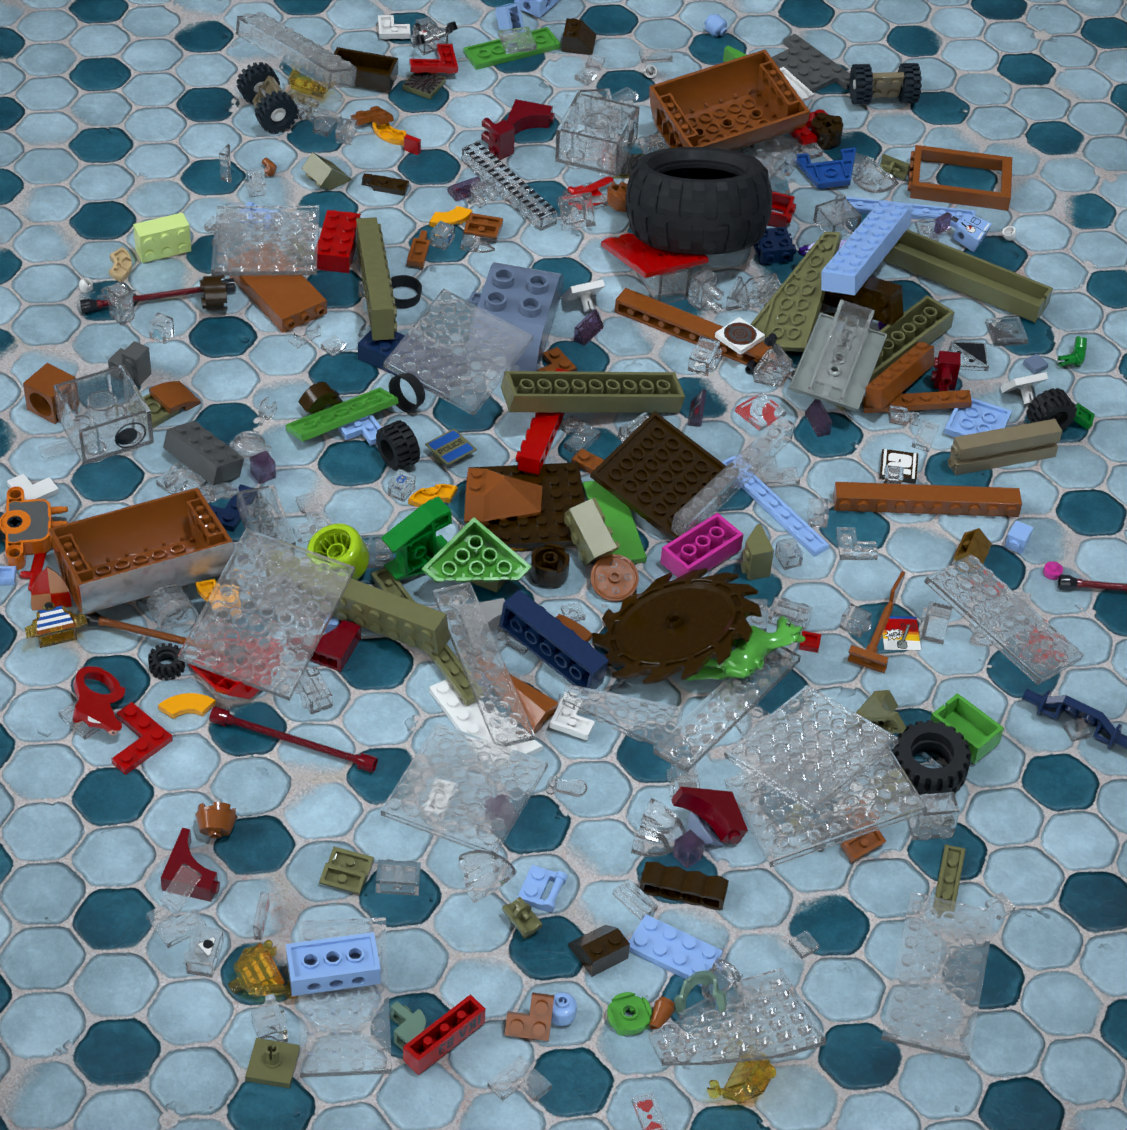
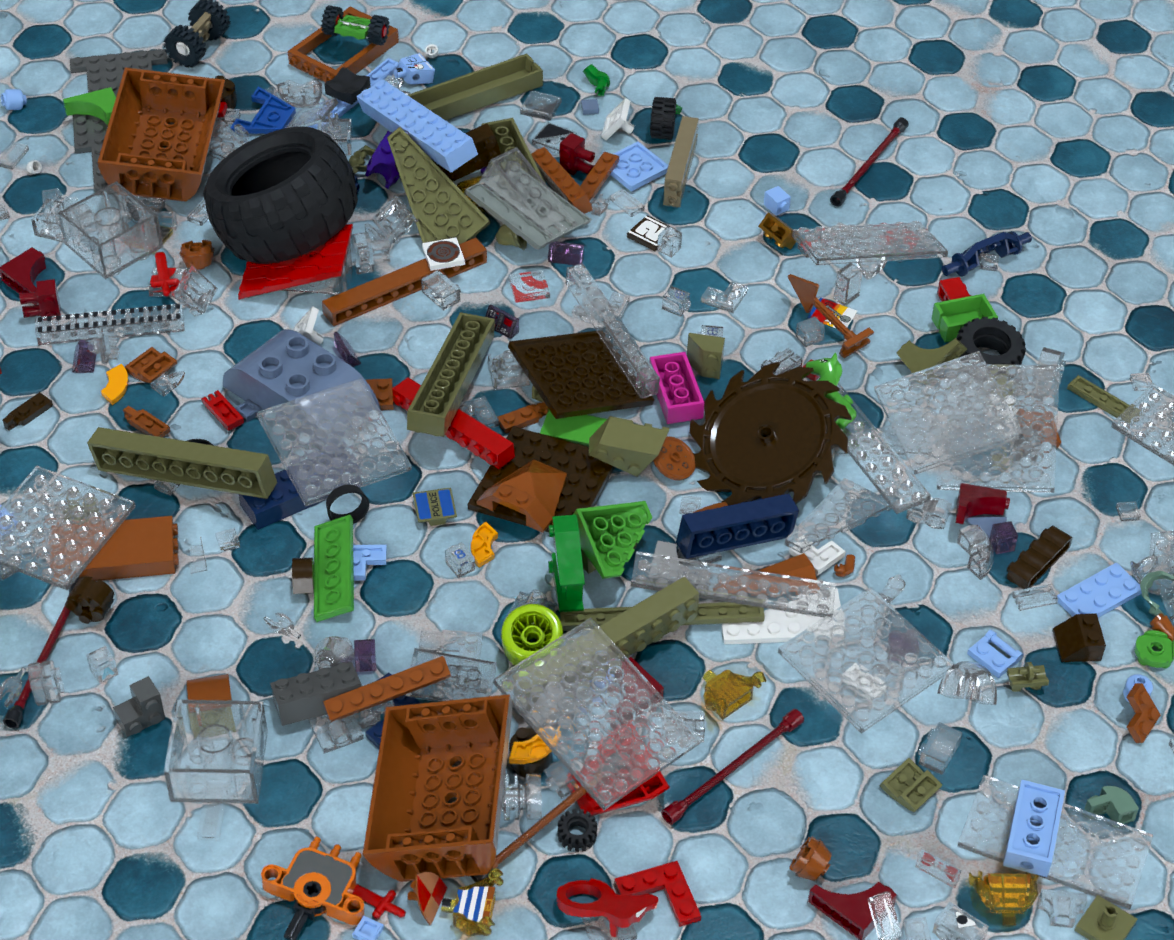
camera: 60 degrees left, 0 degrees up
white tile [7,473,59,500] -> none
dark orange brick [23,363,79,424] -> none
light orange tile [158,693,216,719] -> none
red brick [315,210,361,273] -> none
black tyre [376,420,420,471] -> none
red brick [403,994,486,1075] -> none
clear brick [430,221,455,250] -> none
dark brown brick [530,543,570,588] -> none
light blue tile [722,456,829,557] -> none
clear torso [745,333,796,387] -> none
dark orange brick [833,482,1022,517] -> none
olive hips [878,154,910,180] -> none
clear purple tile [934,212,952,234] -> none
dark pink tile [1043,561,1063,580] -> none
none -> red hinge [201,390,244,431]
none -> clear tile [286,98,338,128]
none -> plate [321,5,390,46]
none -> dark orange plate [323,655,451,723]
none -> black brick [325,67,370,105]
none -> clear yellow torso [703,670,767,720]
none -> dark orange arm [834,554,855,577]
none -> red brick [937,277,971,301]

